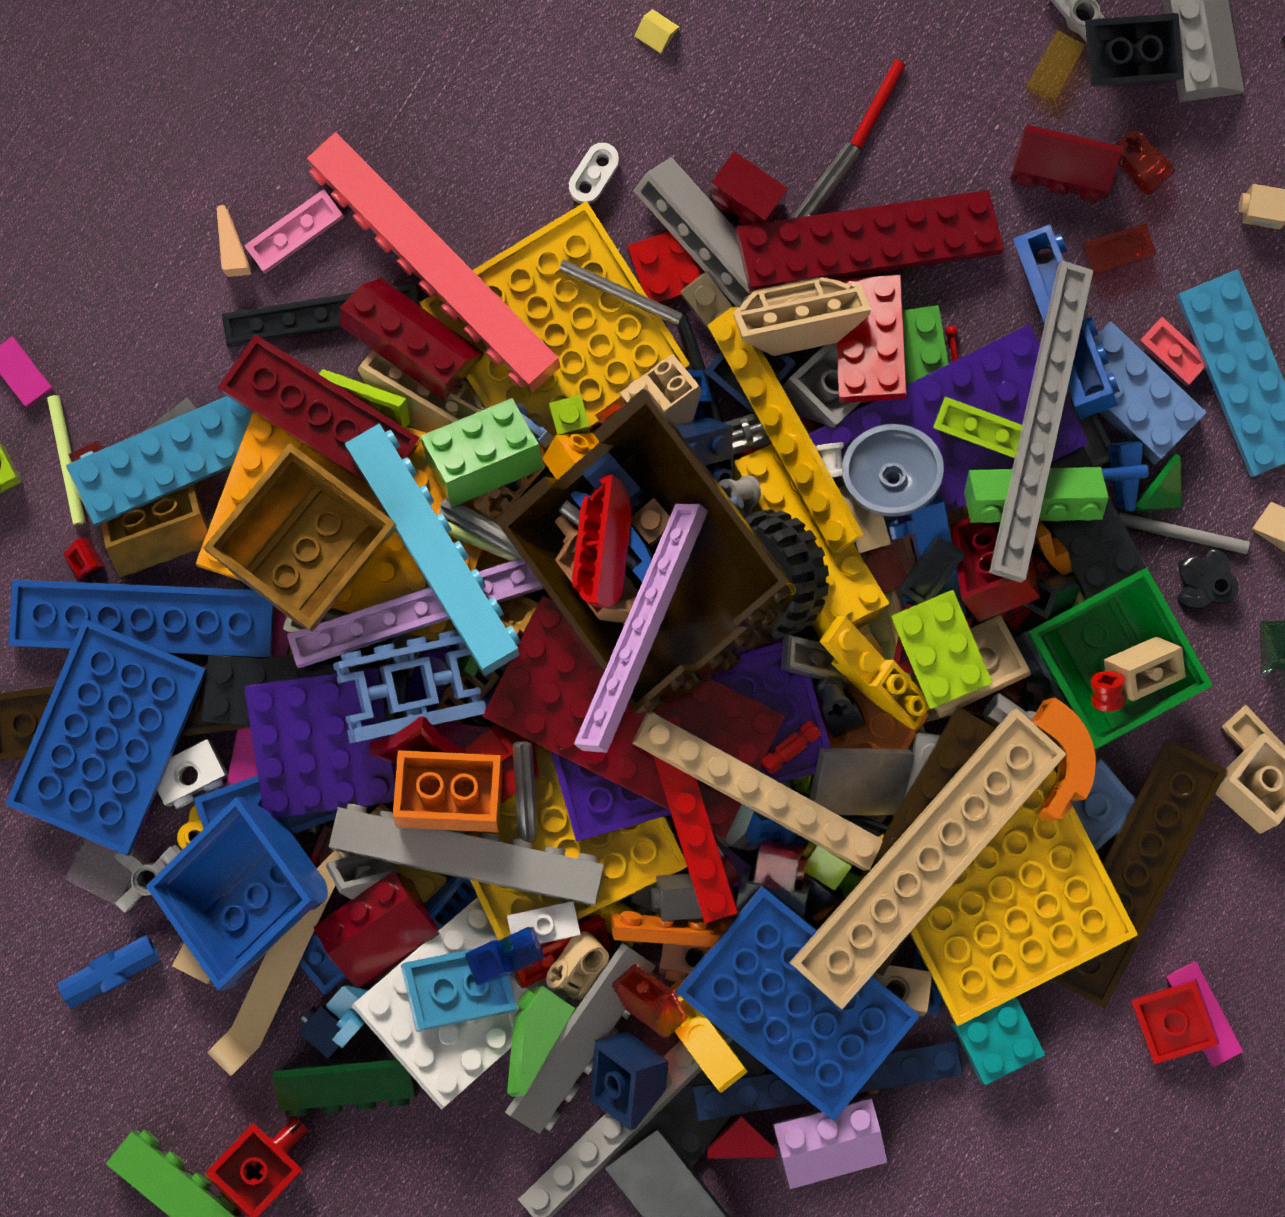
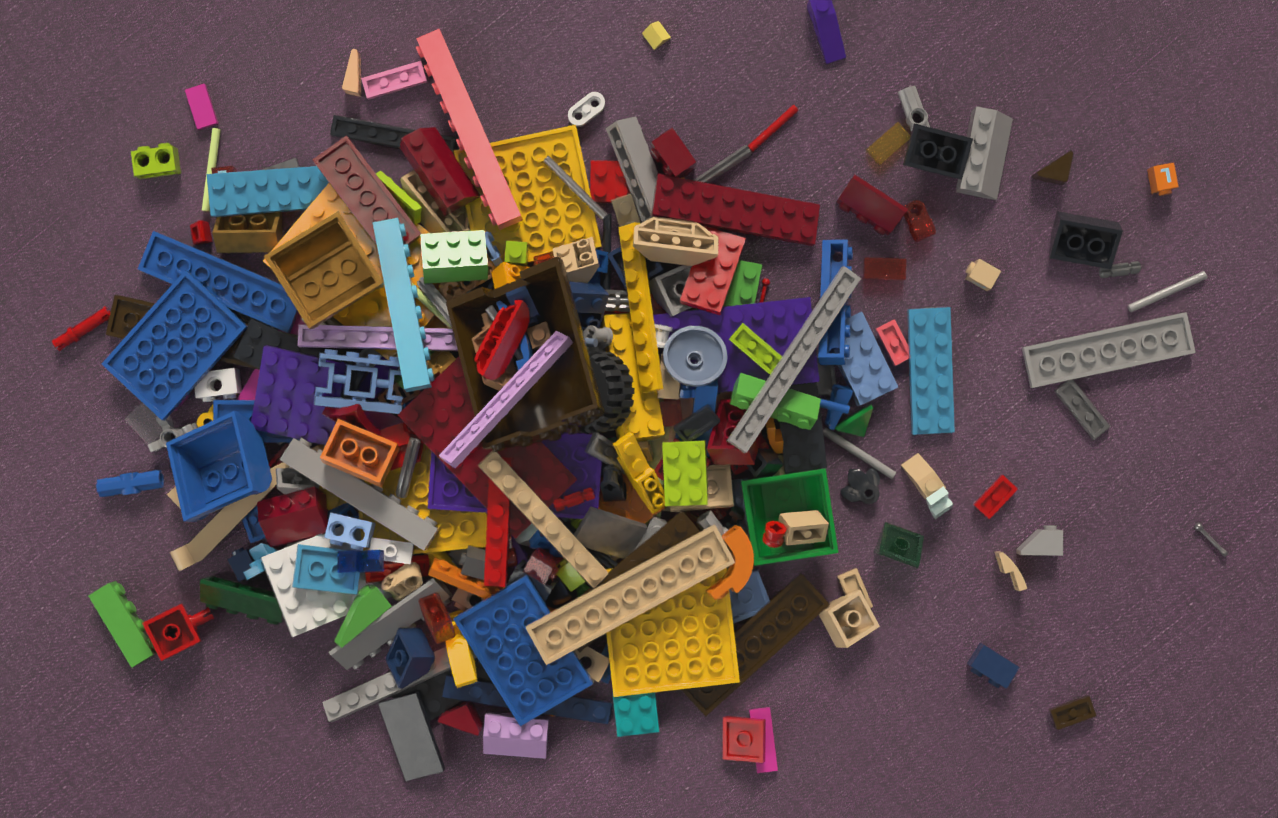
camera: 20 degrees right, 5 degrees up
none -> light blue brick [324,513,376,551]

